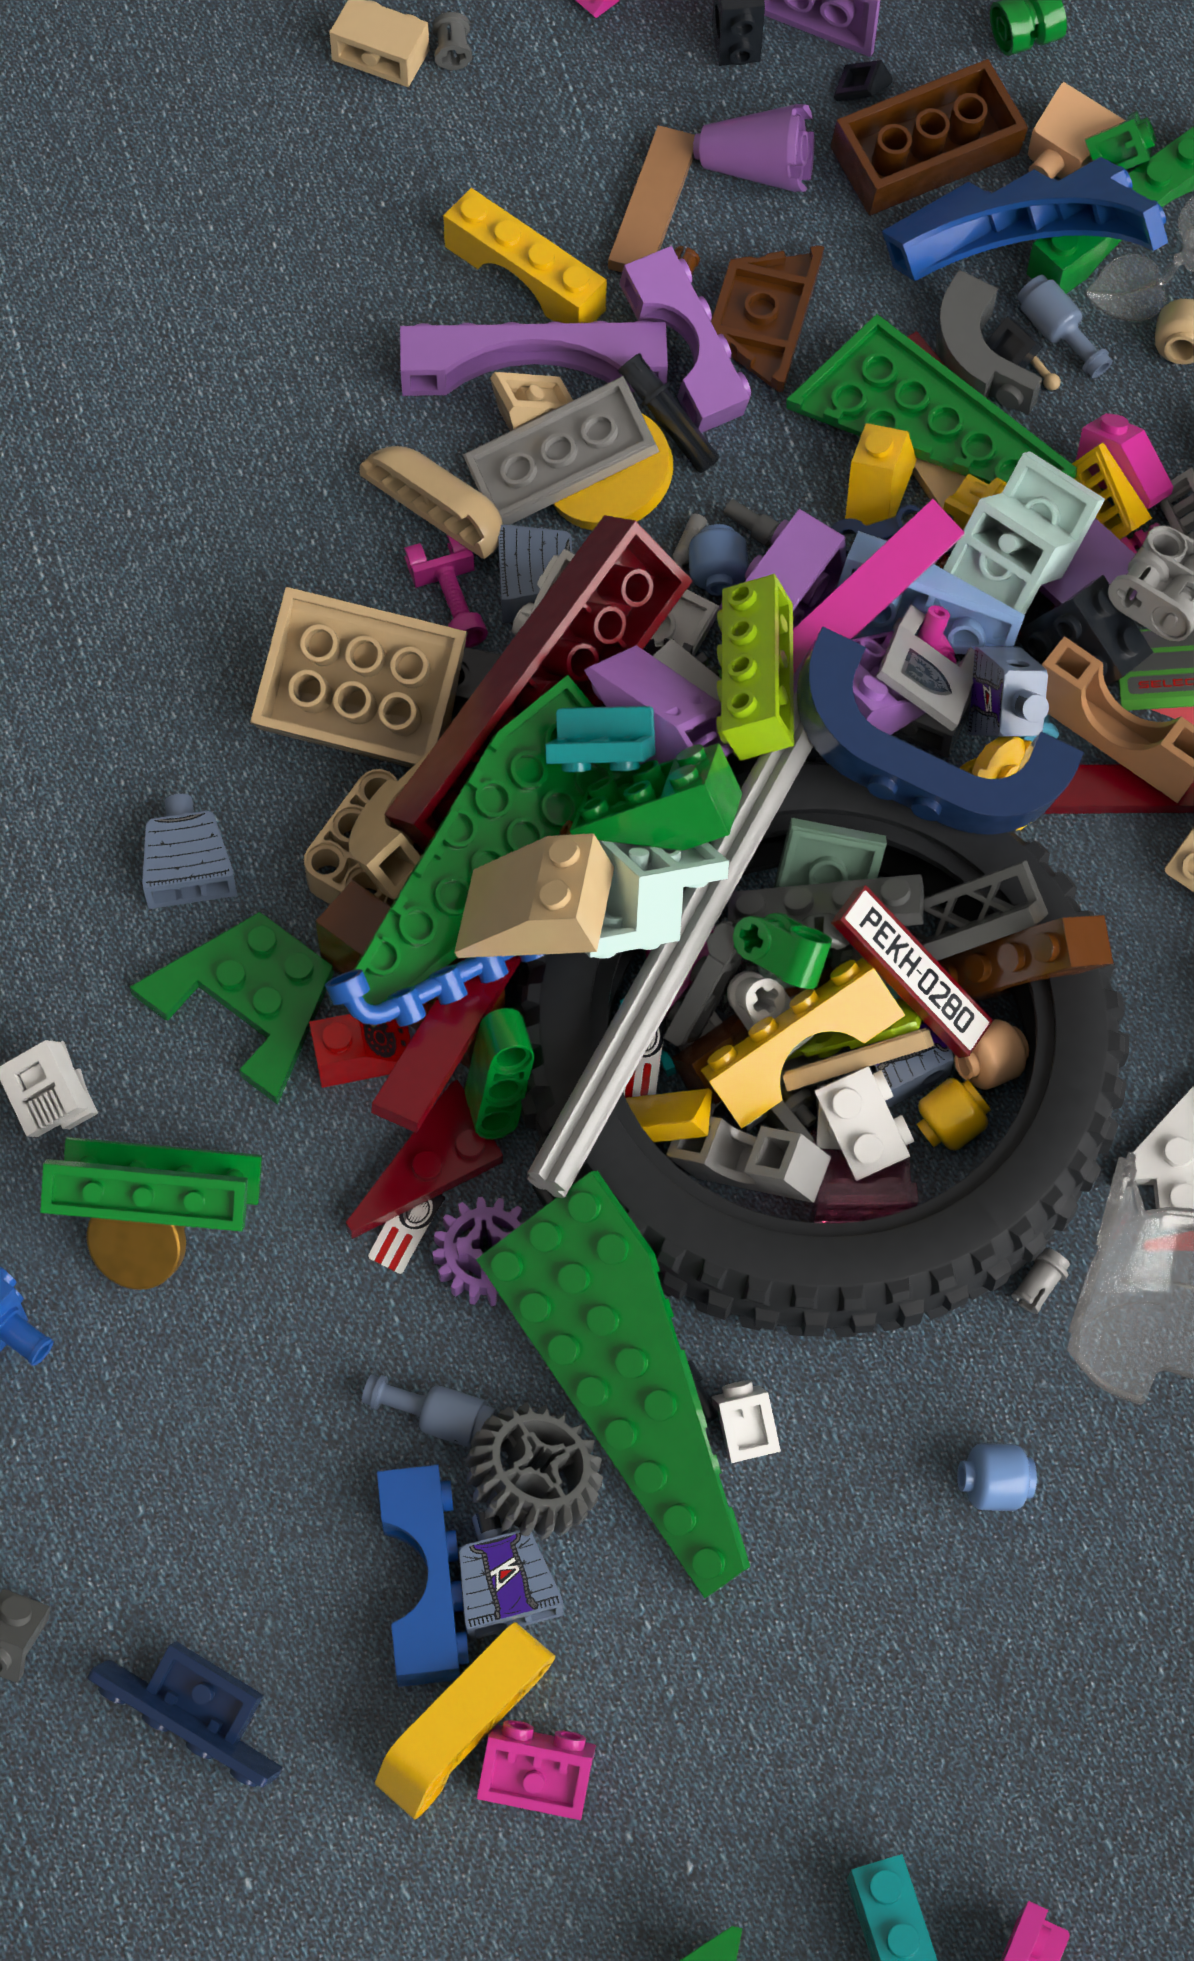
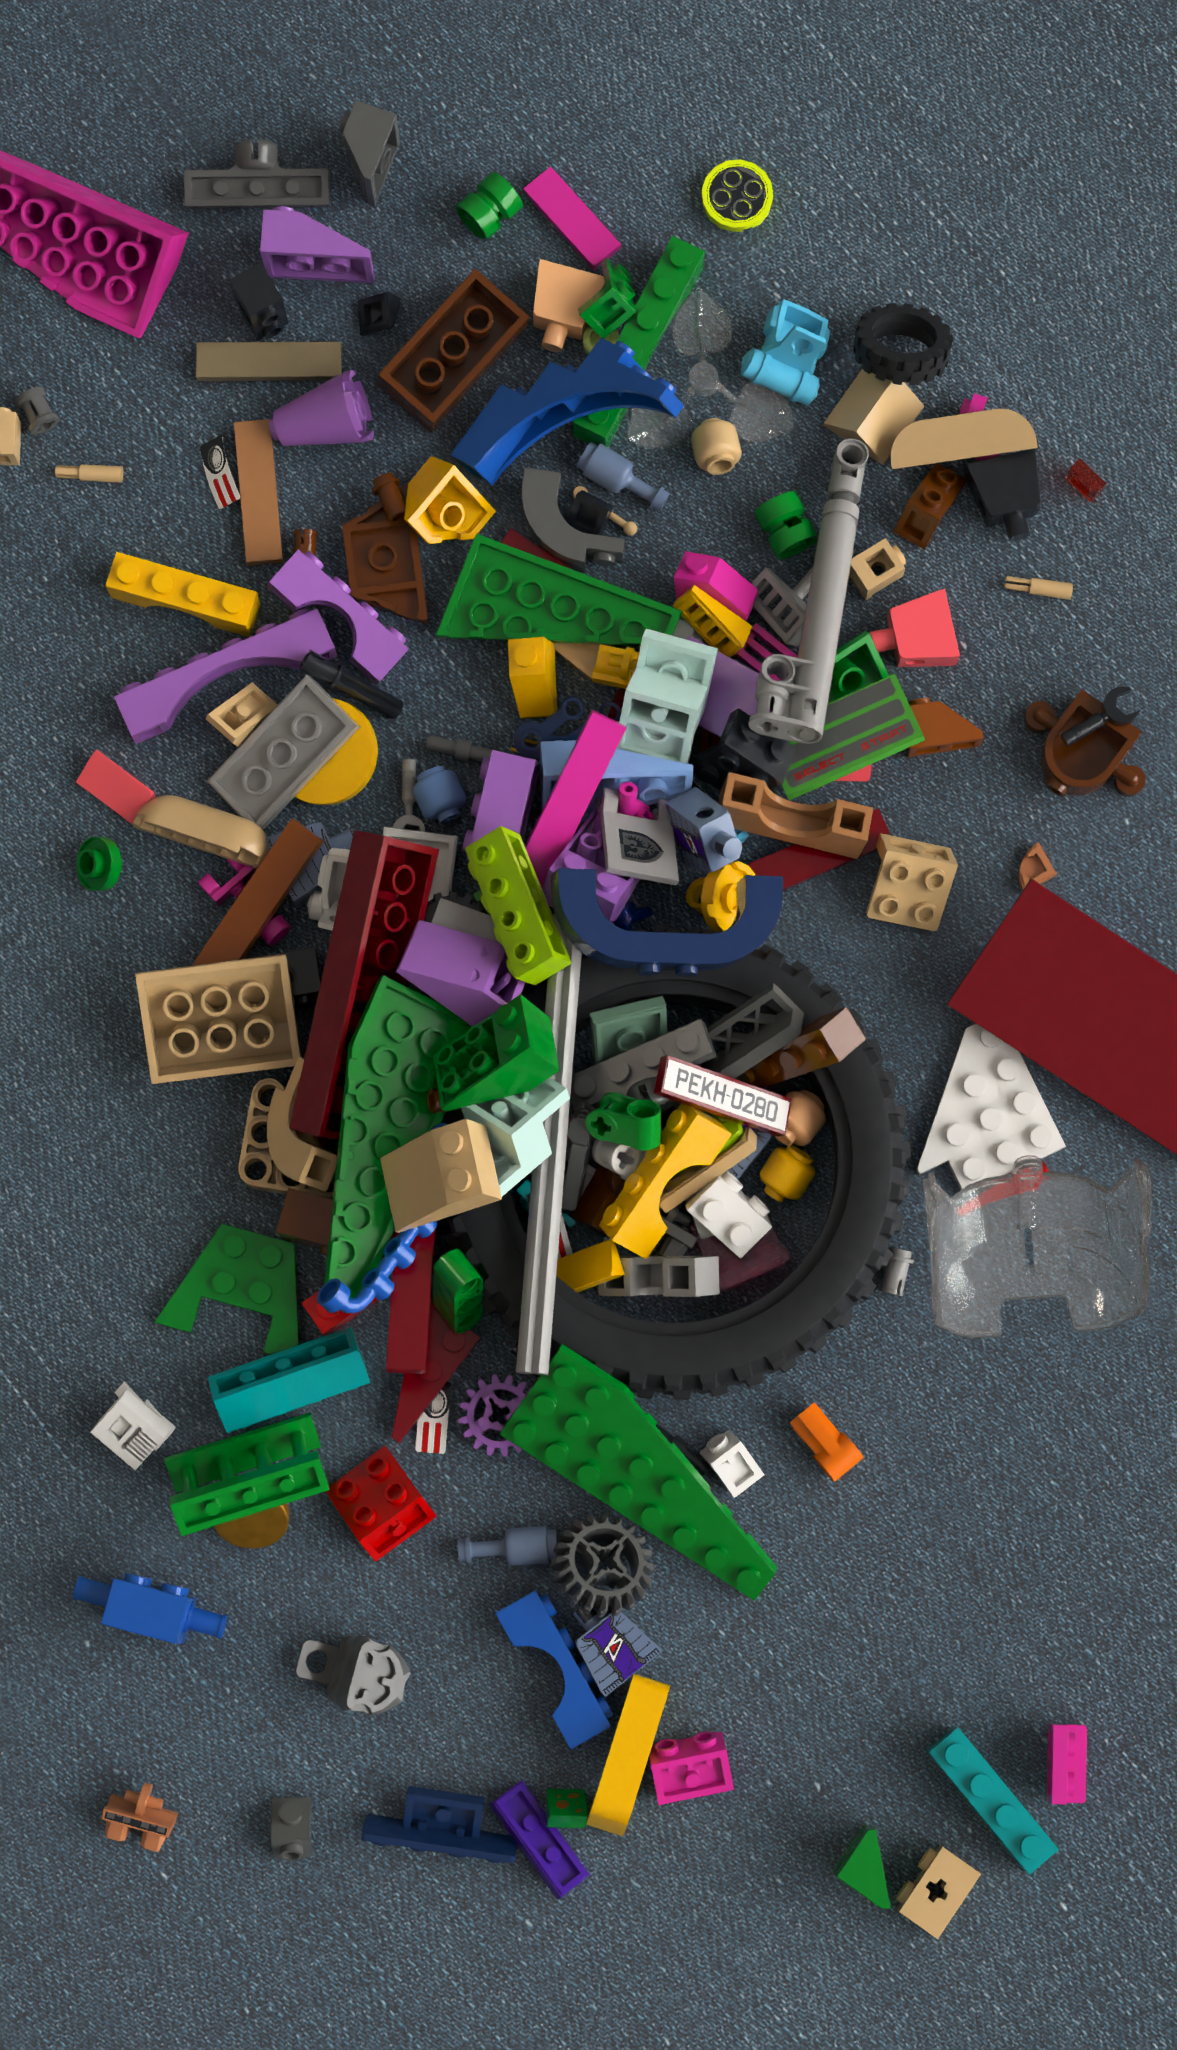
camera: 20 degrees left, 15 degrees up
sand blue torso [142,794,238,909] -> none
teal bracket [545,706,656,772] -> none
medium blue head [957,1443,1037,1511] -> none
none -> tan pin [55,464,123,483]
none -> coral slope [76,749,156,824]
none -> green plate [76,837,122,891]
none -> dark orange tile [191,818,324,966]
none -> dark tan tile [196,342,342,381]
none -> sticker [200,435,240,509]
none -> teal brick [208,1327,371,1433]
none -> dark grey piece [295,1634,410,1715]
none -> red bracket [325,1446,437,1562]
none -> reddish brown pin [372,473,406,523]
none -> yellow slope [404,456,496,544]
none -> dark purple tile [489,1780,590,1900]
none -> dark pink tile [523,166,621,271]
none -> green slope [546,1789,588,1828]
none -> orange piece [789,1402,864,1482]

